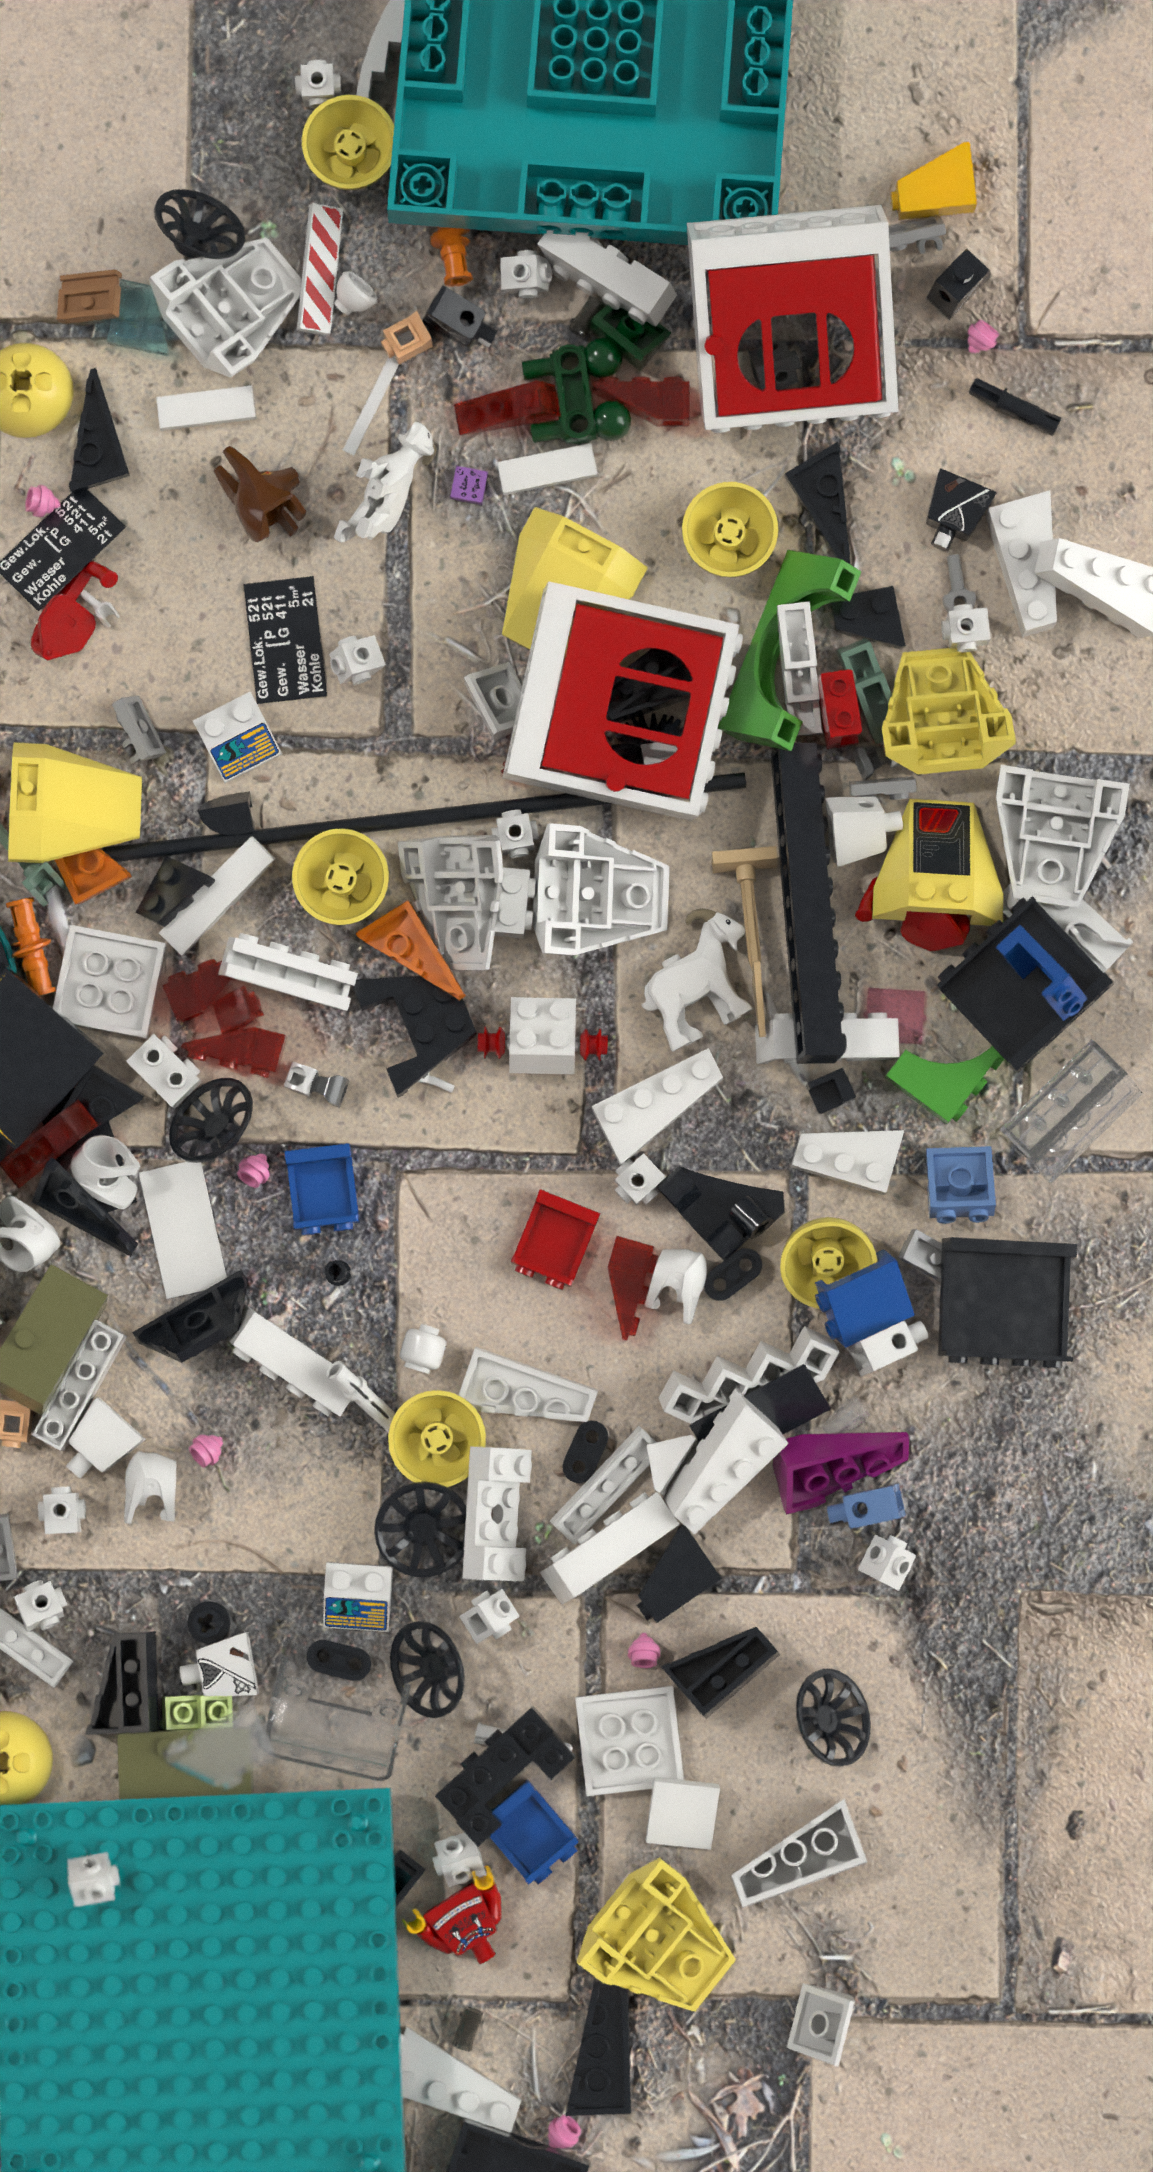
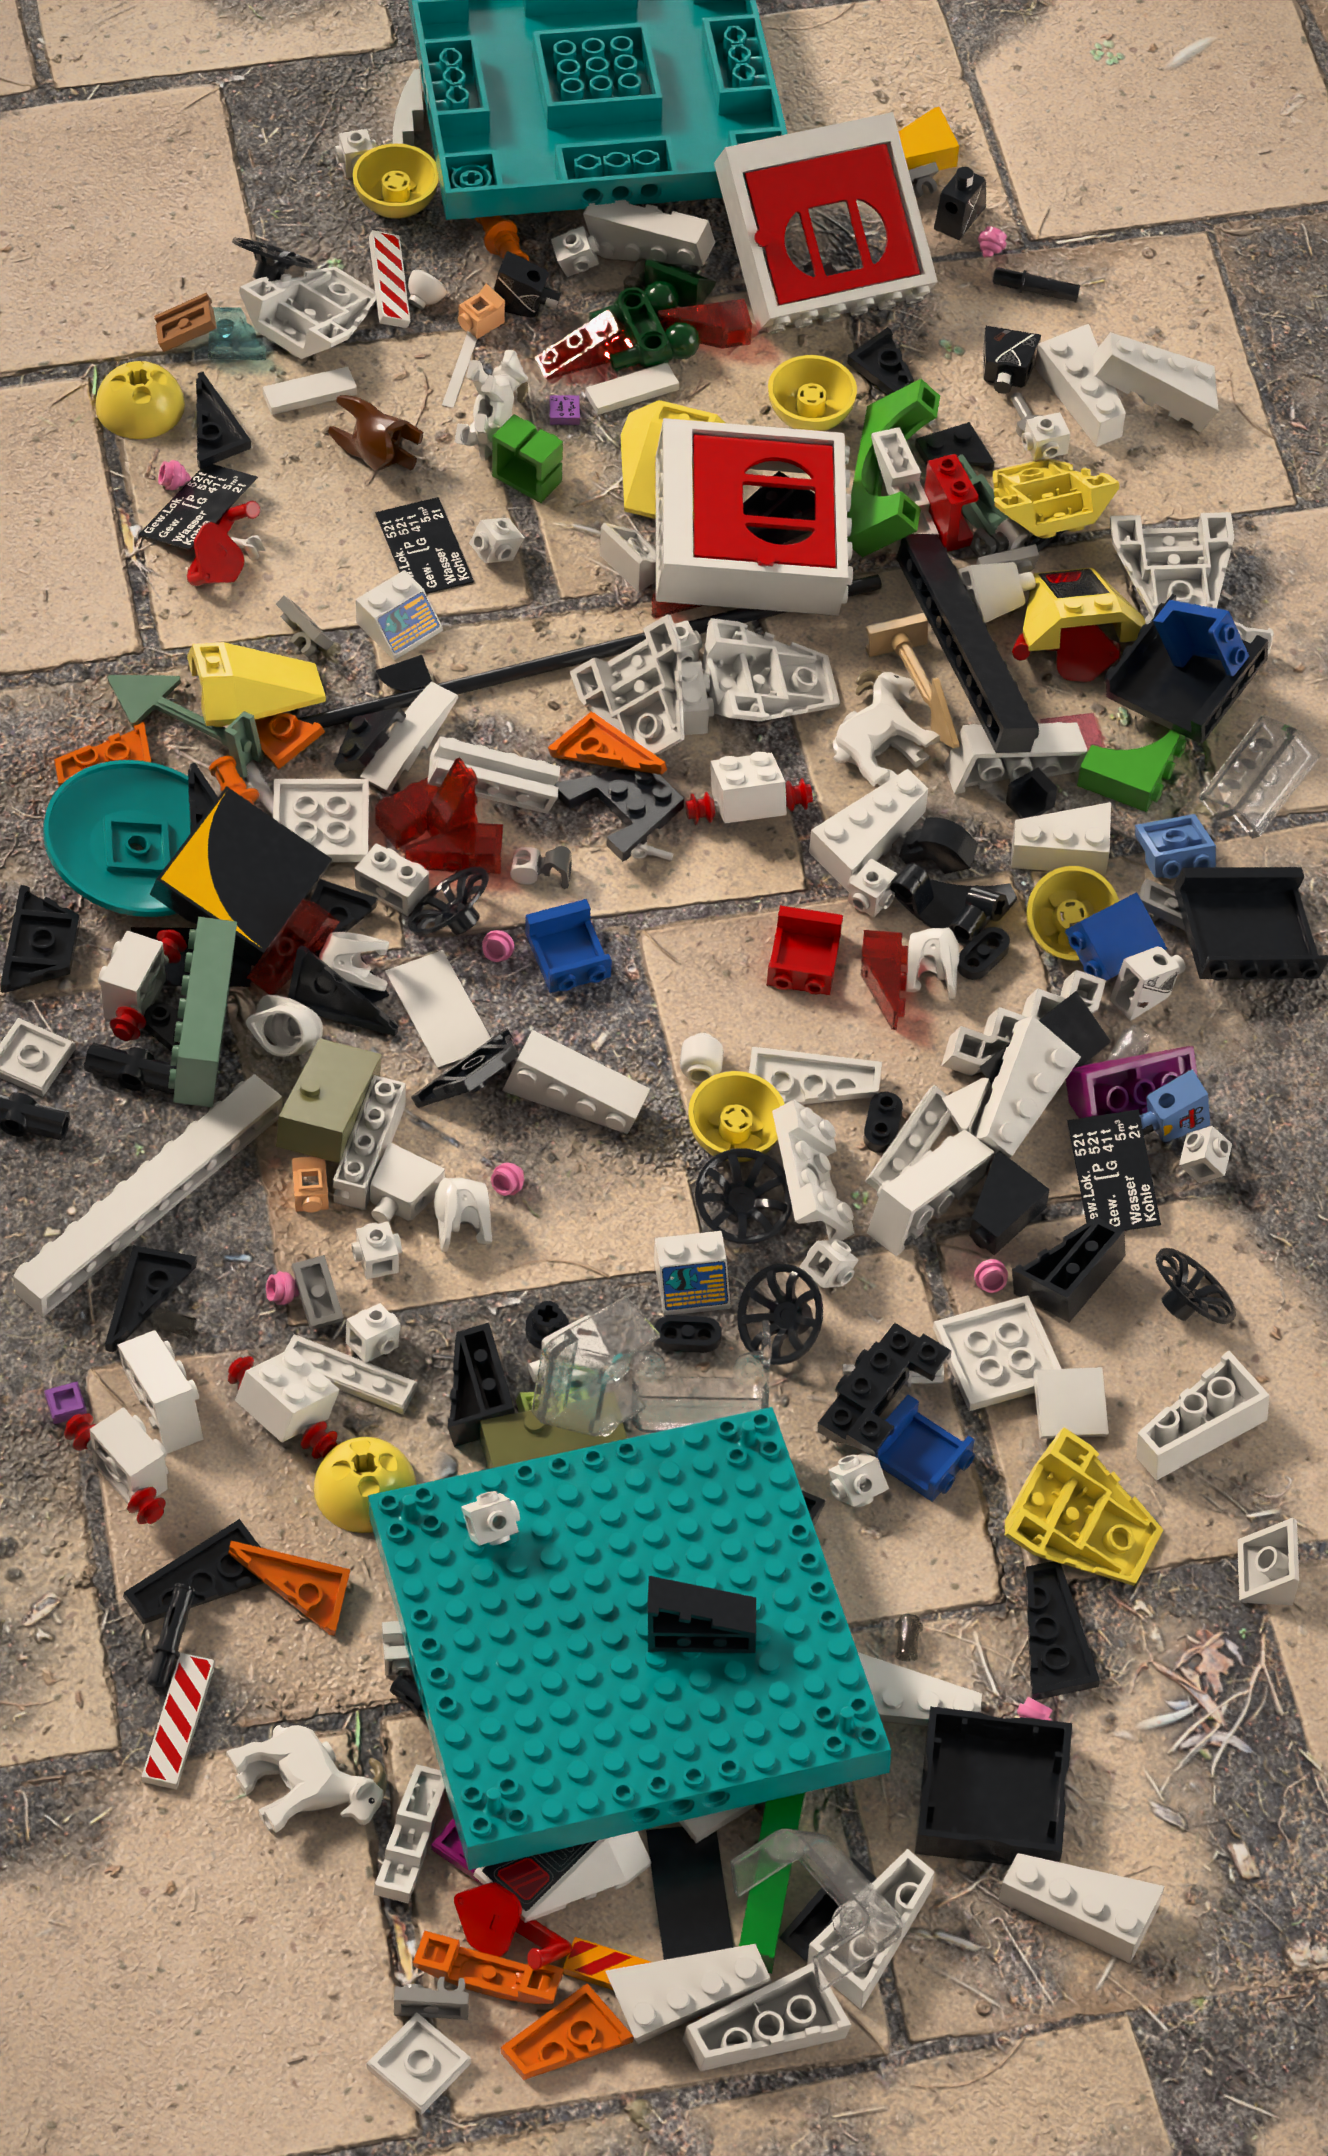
camera: 15 degrees left, 30 degrees down
light yellow piece [292,829,389,925] -> none
black pin [324,1260,351,1286] -> none
white pin [326,1361,396,1433] -> none
red torso [402,1866,502,1965] -> none
none -> bright green piece [492,414,563,503]
none -> black wedge [648,1576,756,1653]
none -> black brick [899,817,978,874]
none -> black sticker [1067,1109,1161,1231]

